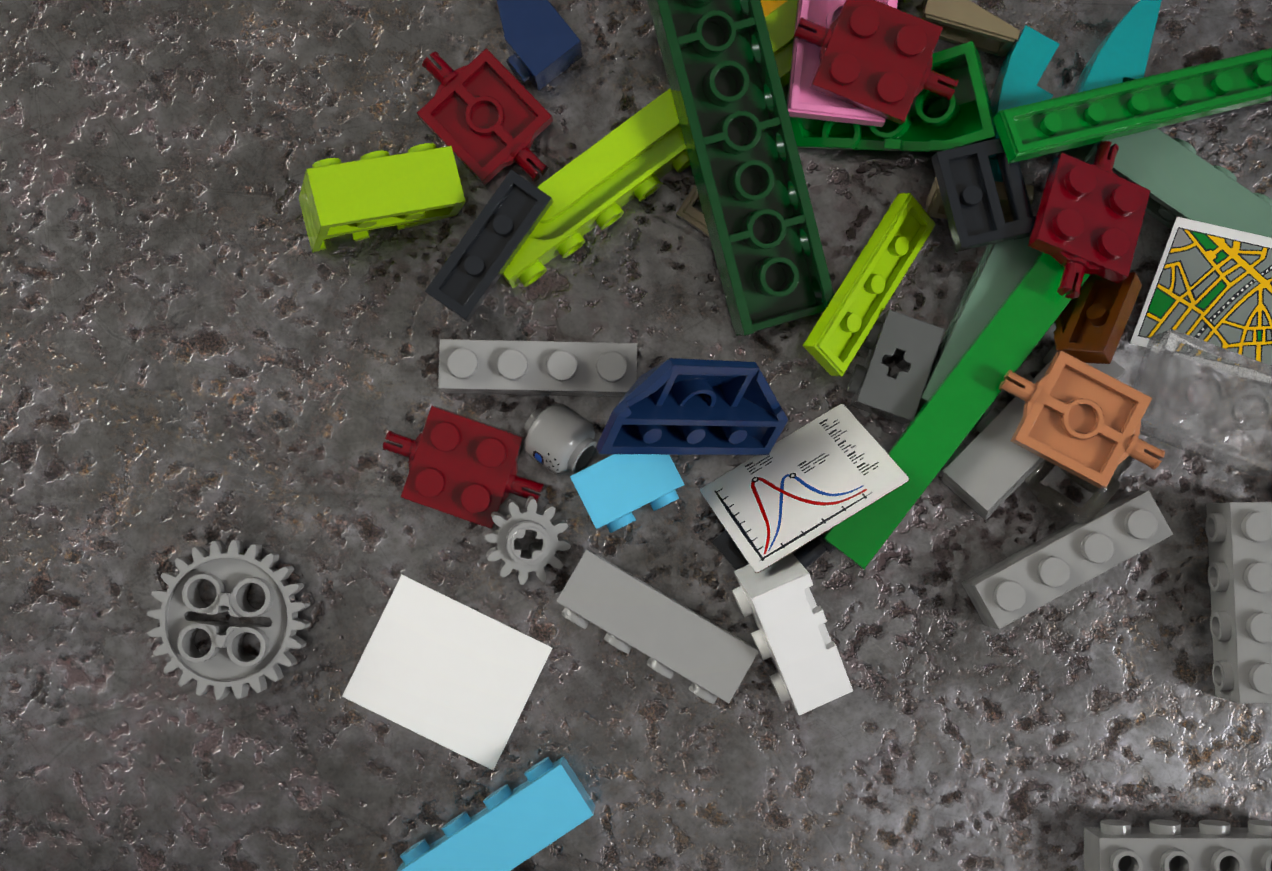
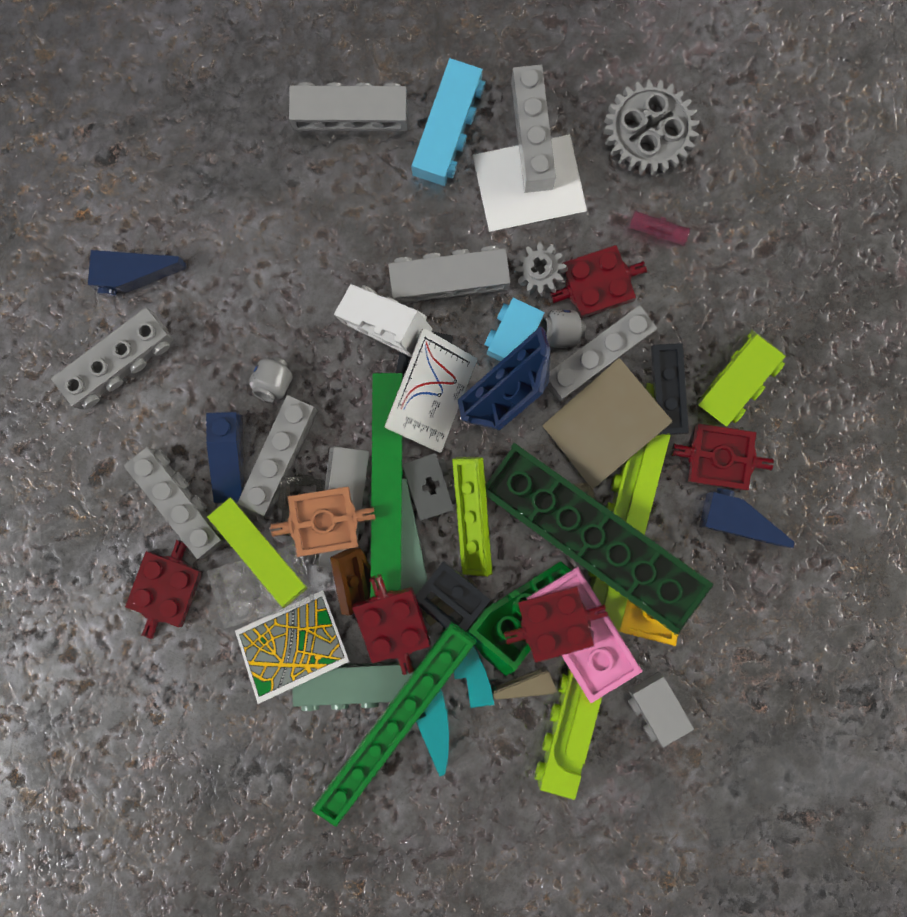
camera: 140 degrees right, 0 degrees up
none -> dark blue slope [206,412,244,503]
none -> lime tile [207,497,307,608]
none -> light grey head [249,357,293,402]
none -> light grey brick [511,64,556,193]
none -> dark tan sticker [543,358,672,489]
none -> clear pink pin [629,210,690,246]

